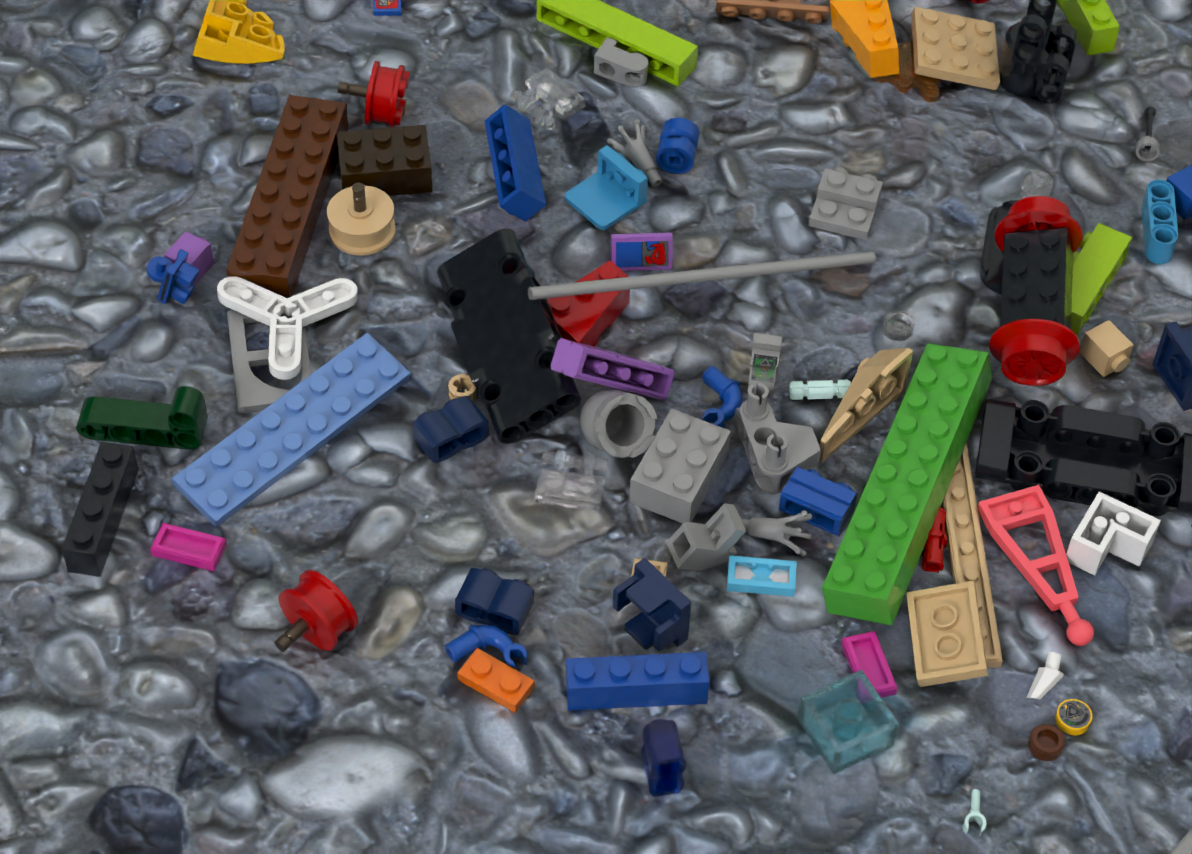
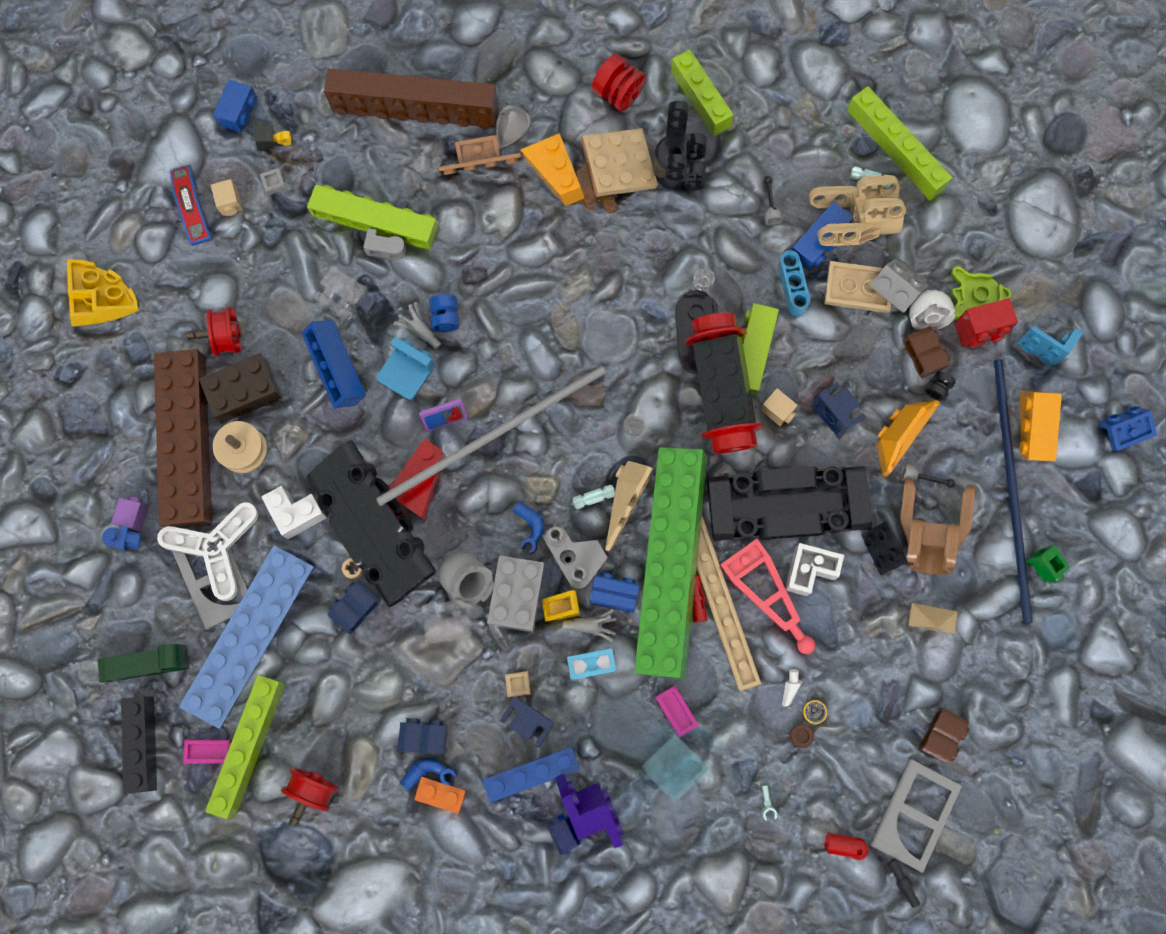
camera: 10 degrees left, 25 degrees up
medium lavender brick [550,338,674,400] -> none
light grey brick [666,503,746,571] -> none
leg [748,333,782,395] -> none
light grey plate [808,167,883,240] -> none
tan plate [906,580,989,687] -> none
none -> lime brick [205,675,286,820]
none -> white brick [262,486,328,539]
none -> yellow slope [542,590,580,622]
none -> dark purple bracket [555,774,624,848]

